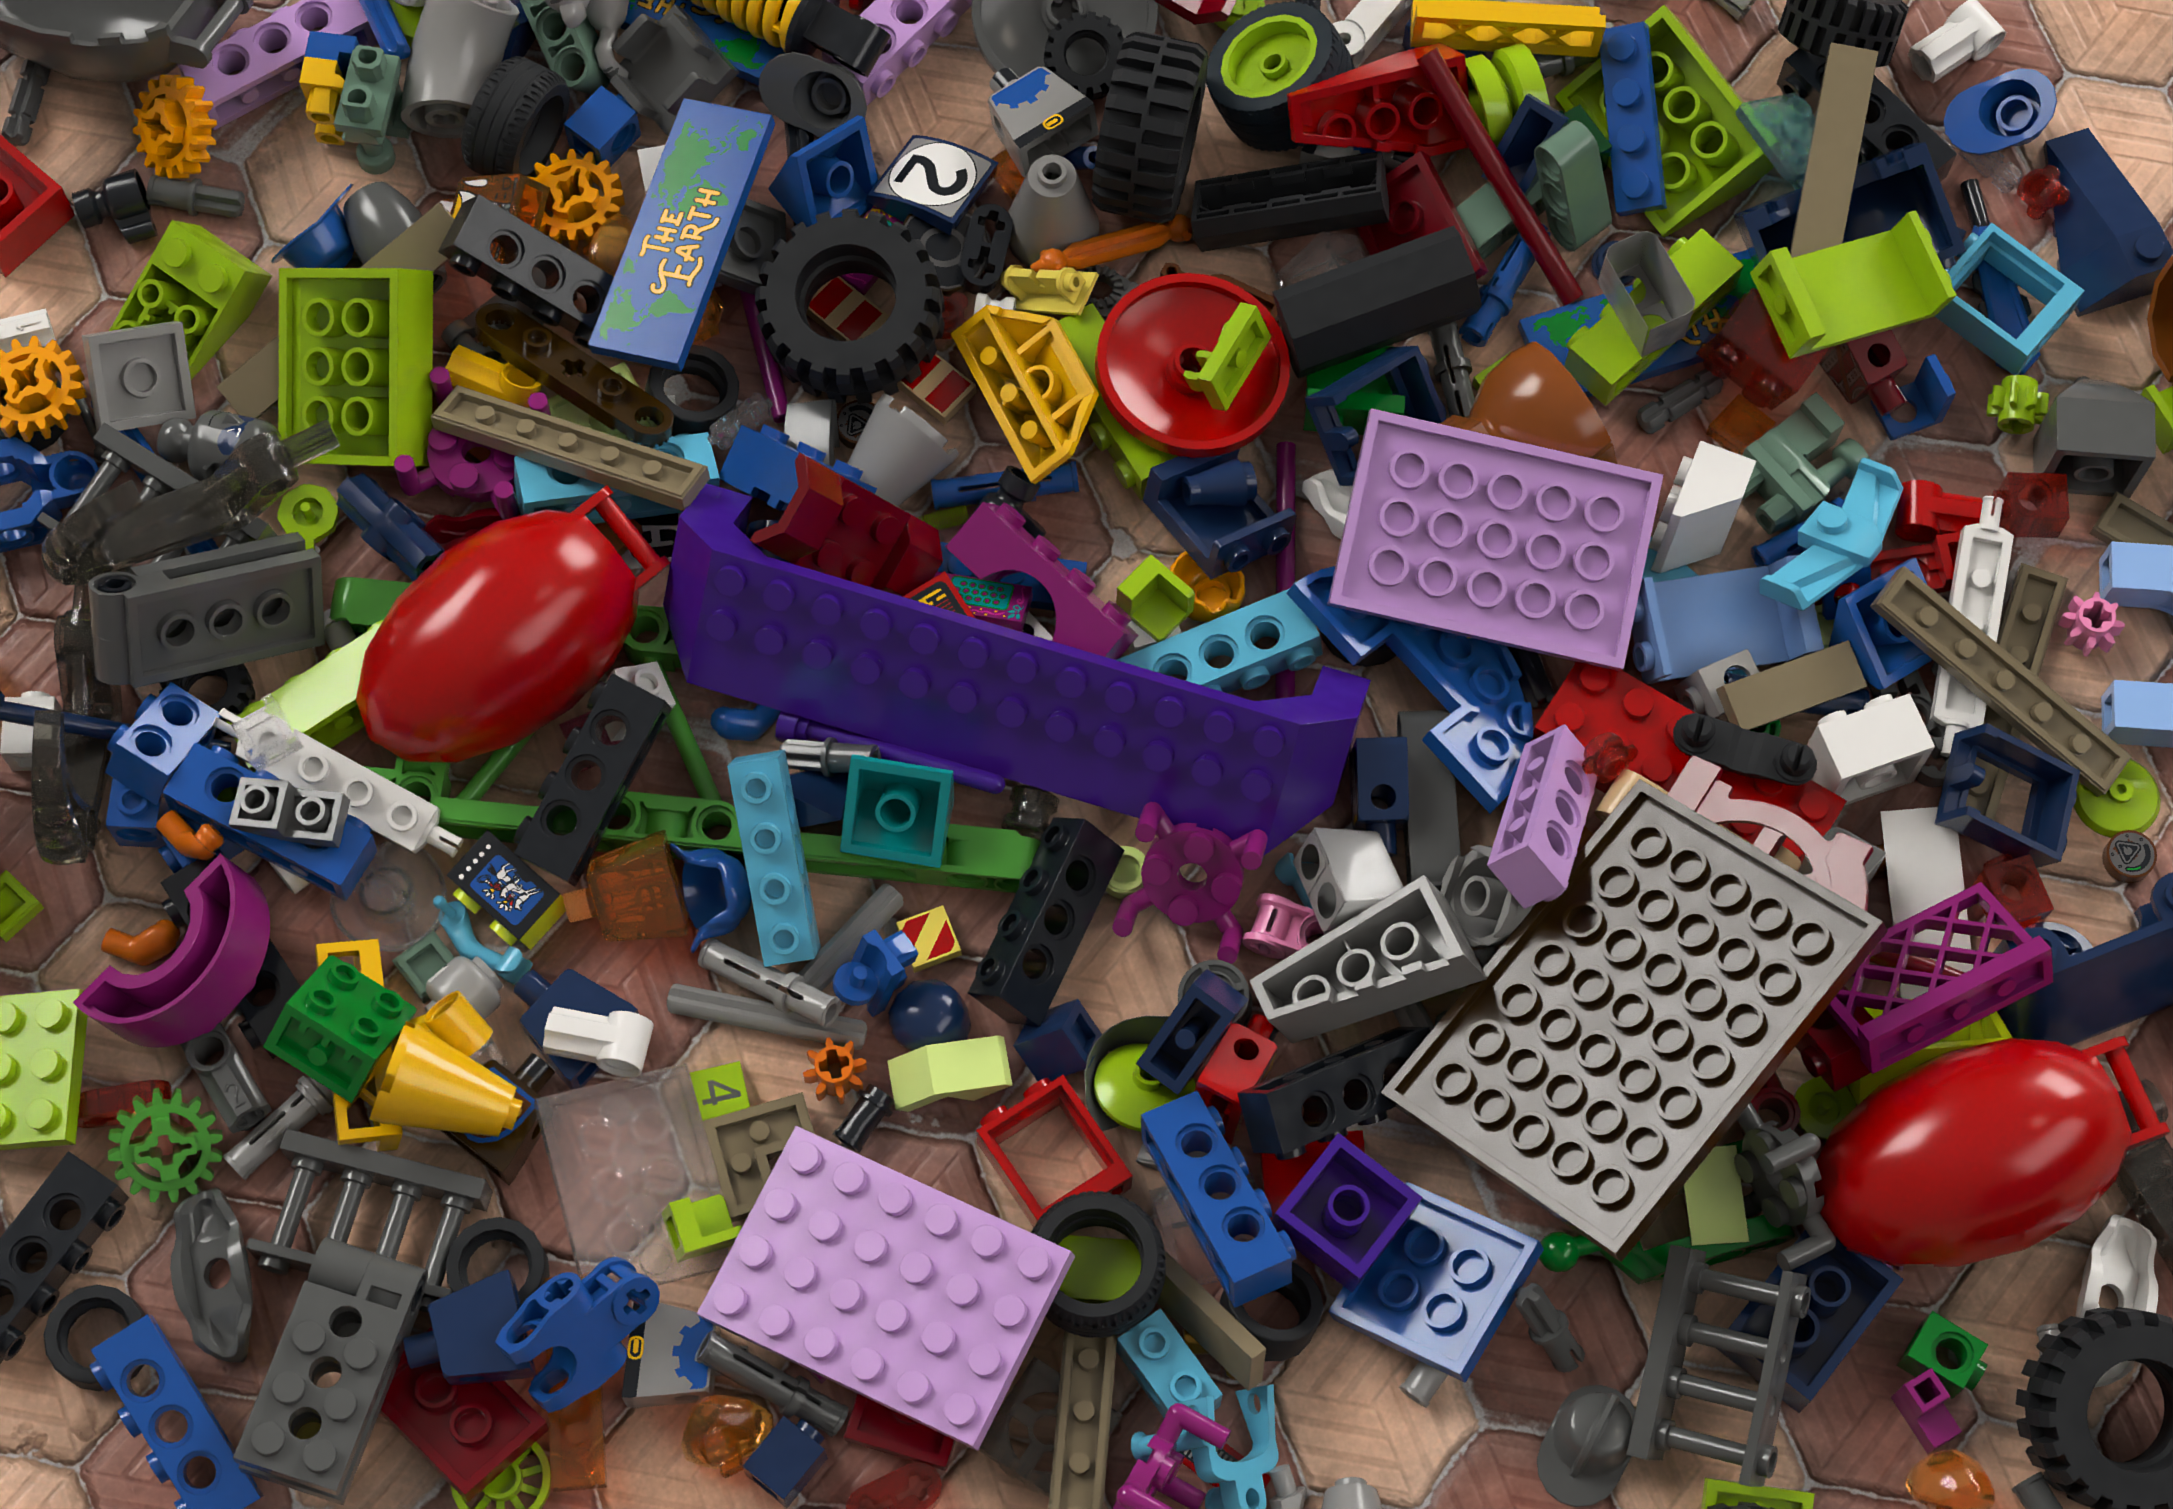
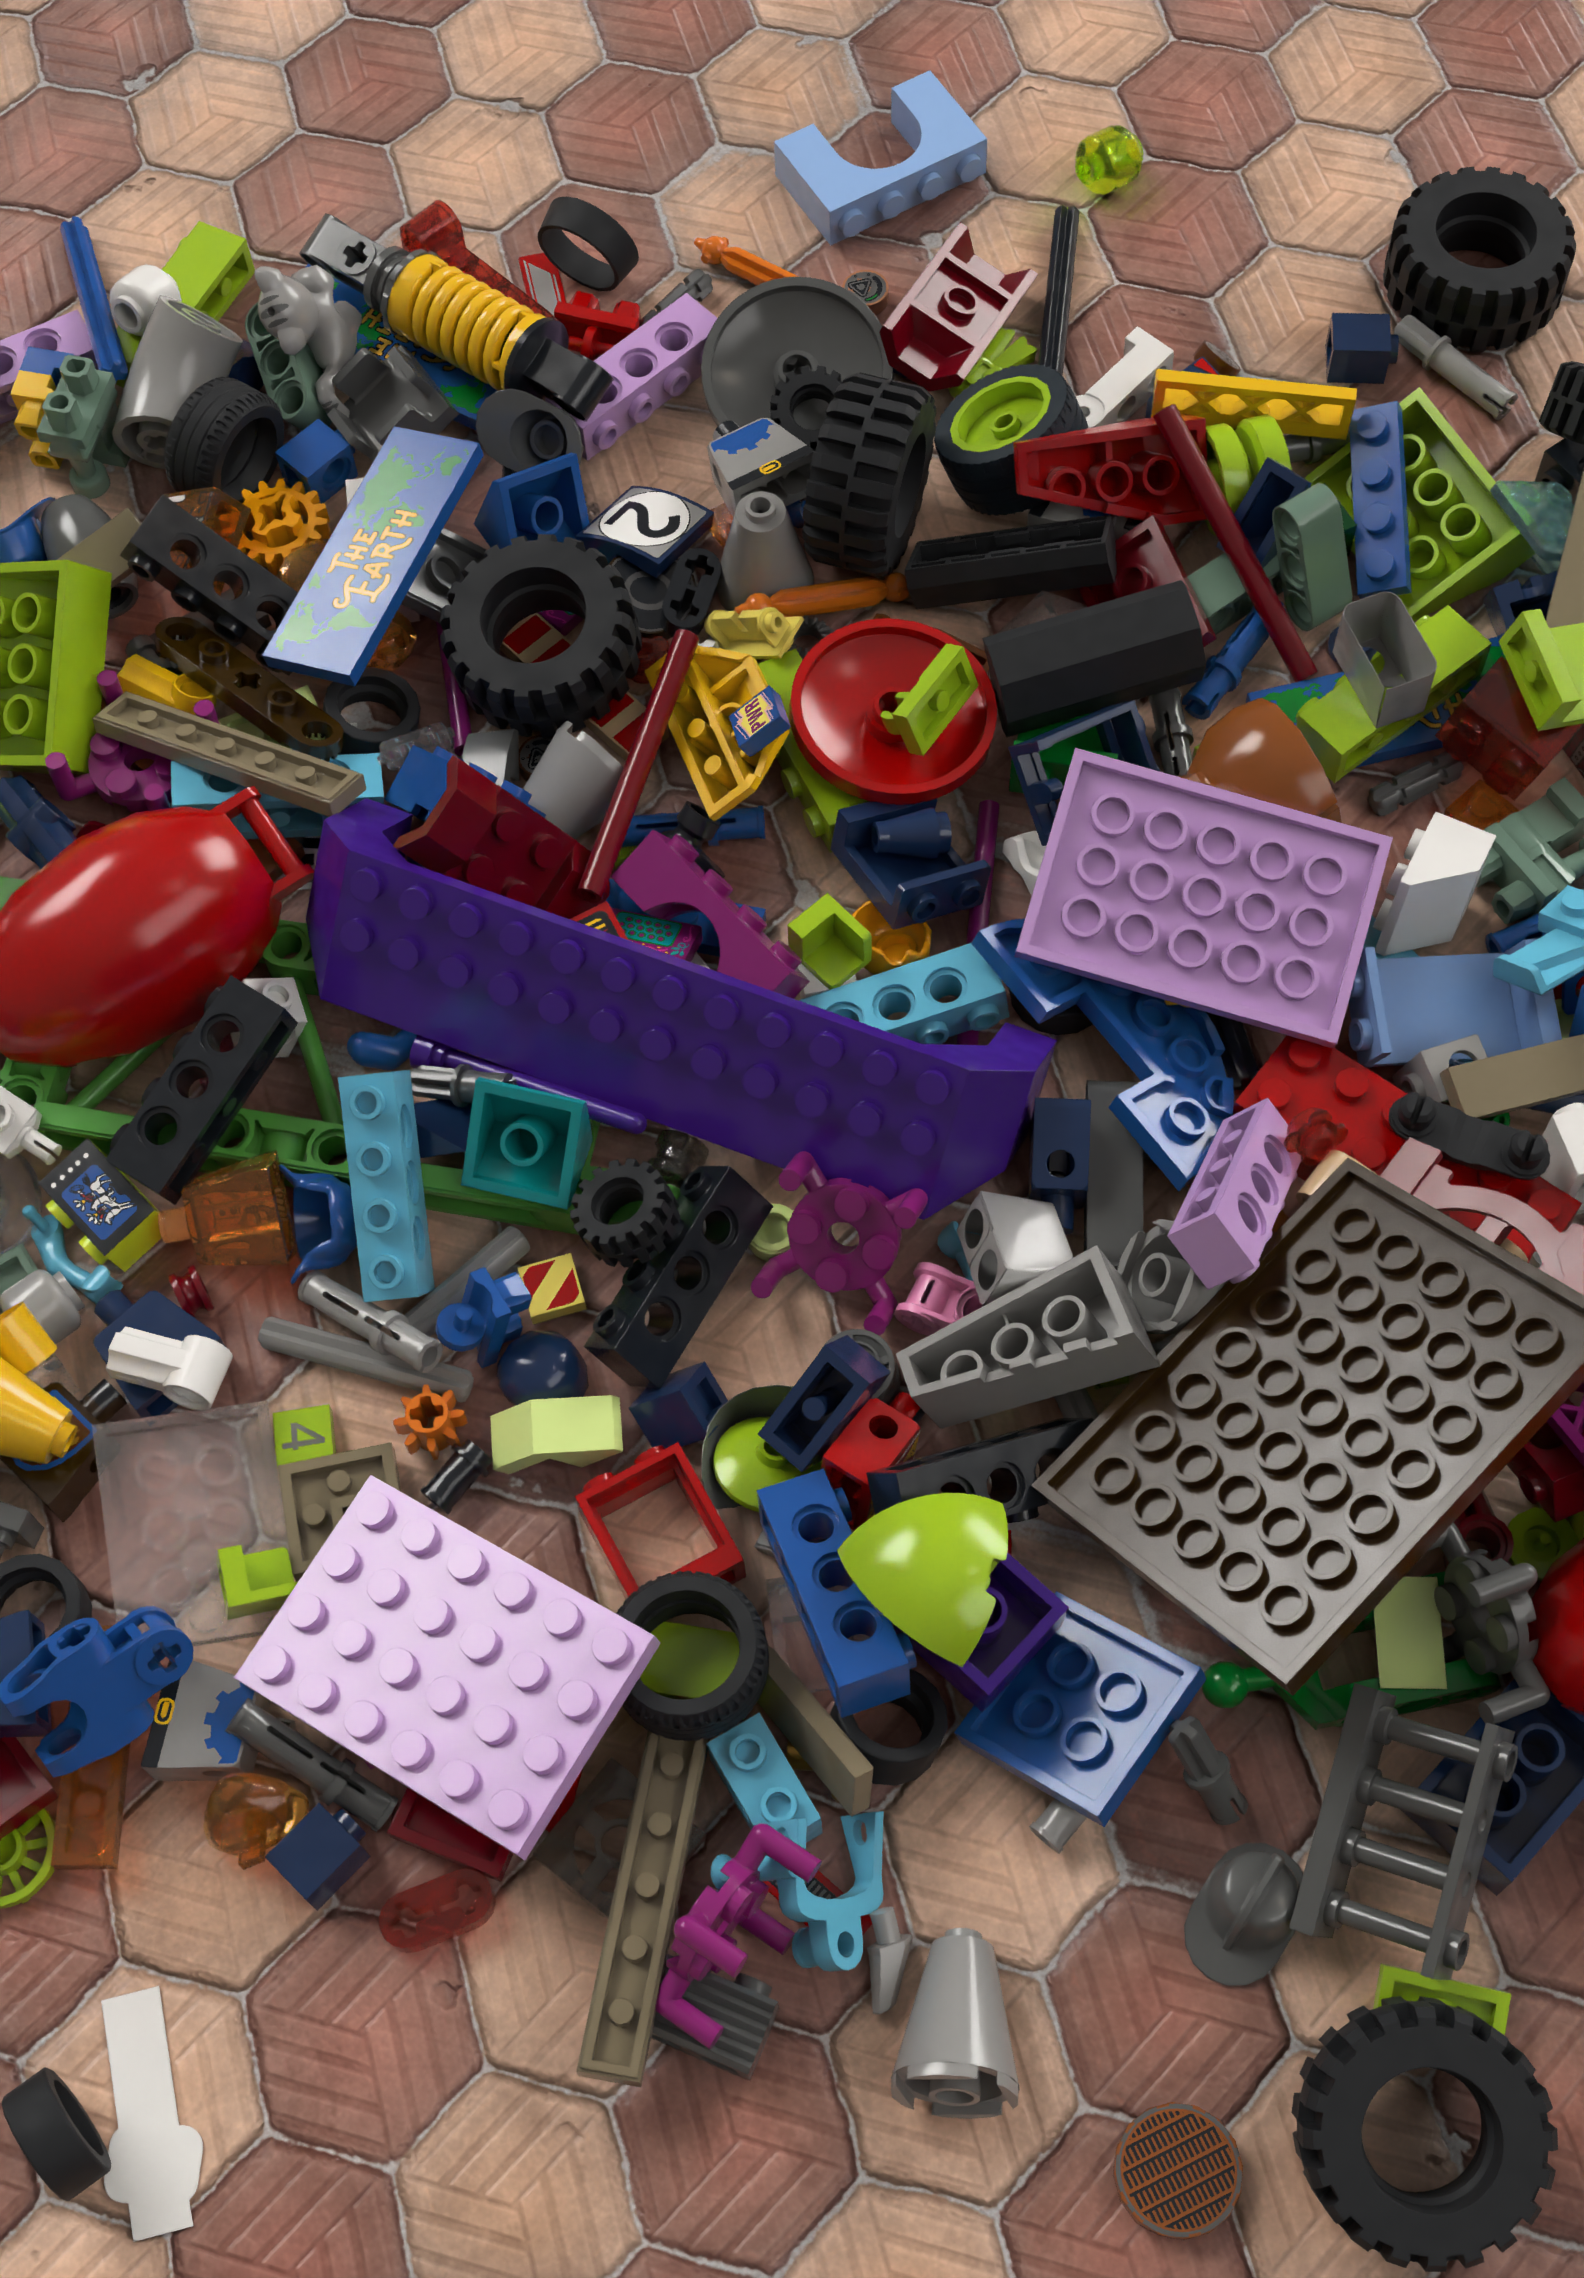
camera: 10 degrees right, 5 degrees down
none -> dark red bush [168,1264,215,1318]
none -> black tyre [570,1158,680,1268]
none -> dark red piece [576,629,699,903]
none -> blue tile [729,685,791,757]
none -> lime brick [837,1493,1008,1667]

